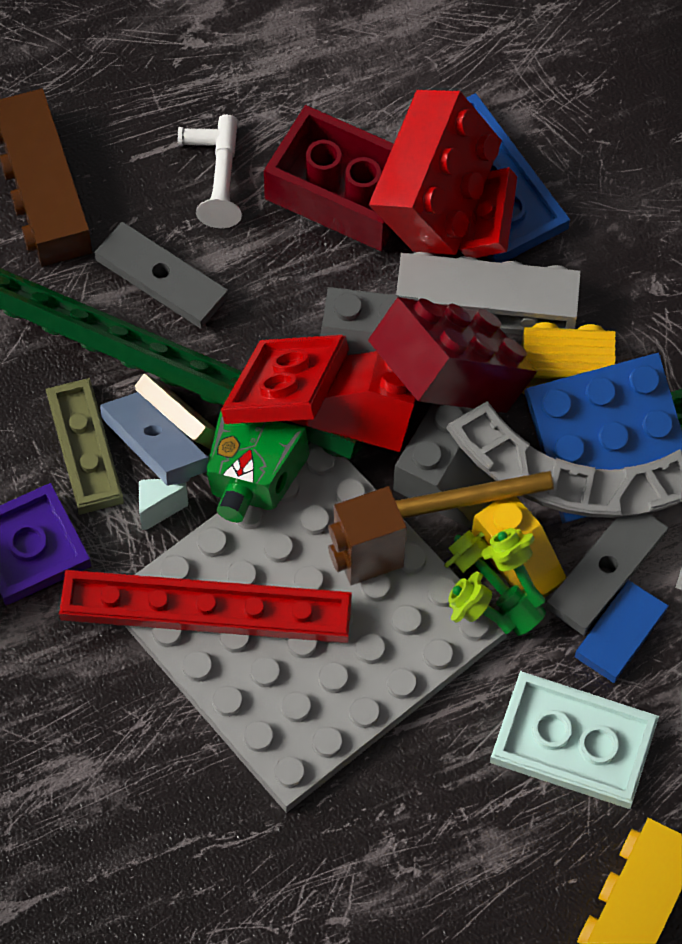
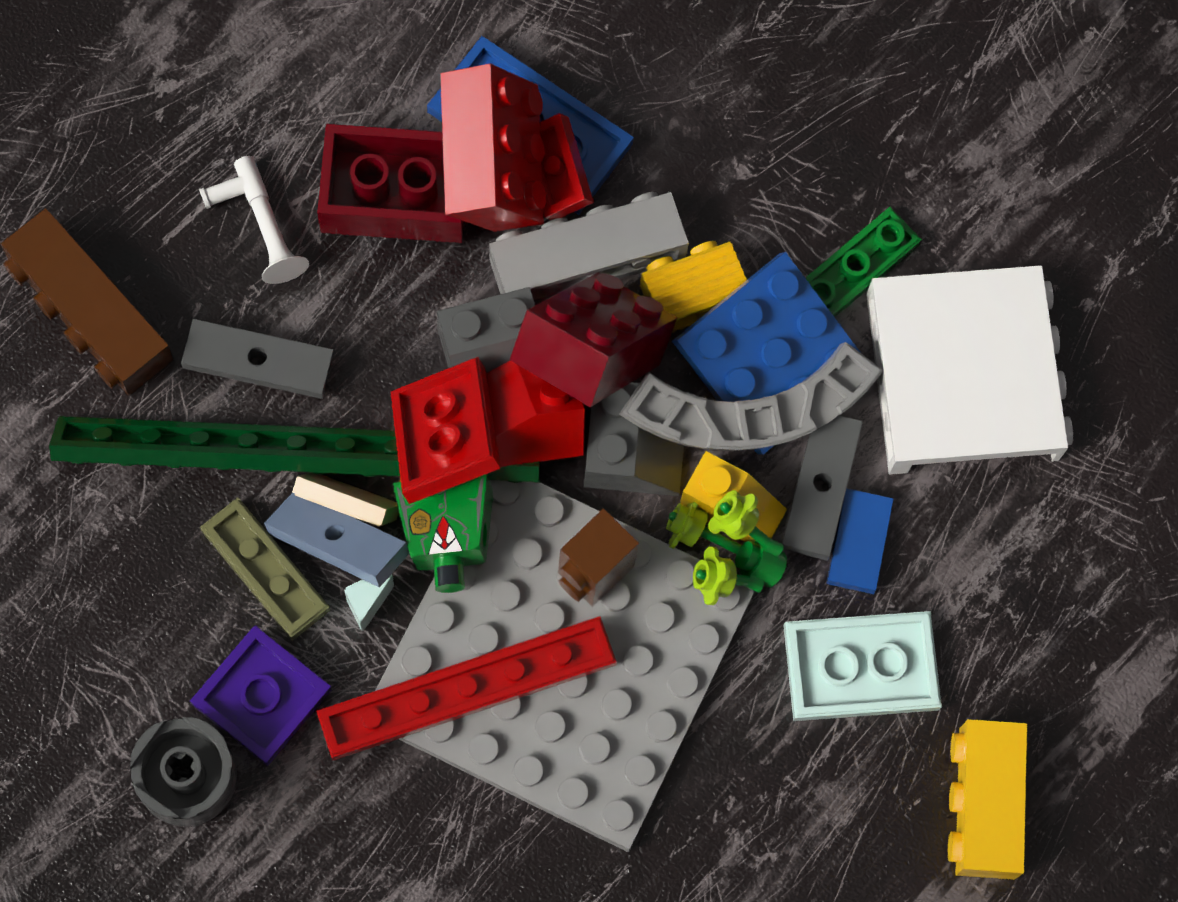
camera: 30 degrees left, 10 degrees up
pearl gold bar [395,471,554,518] -> none

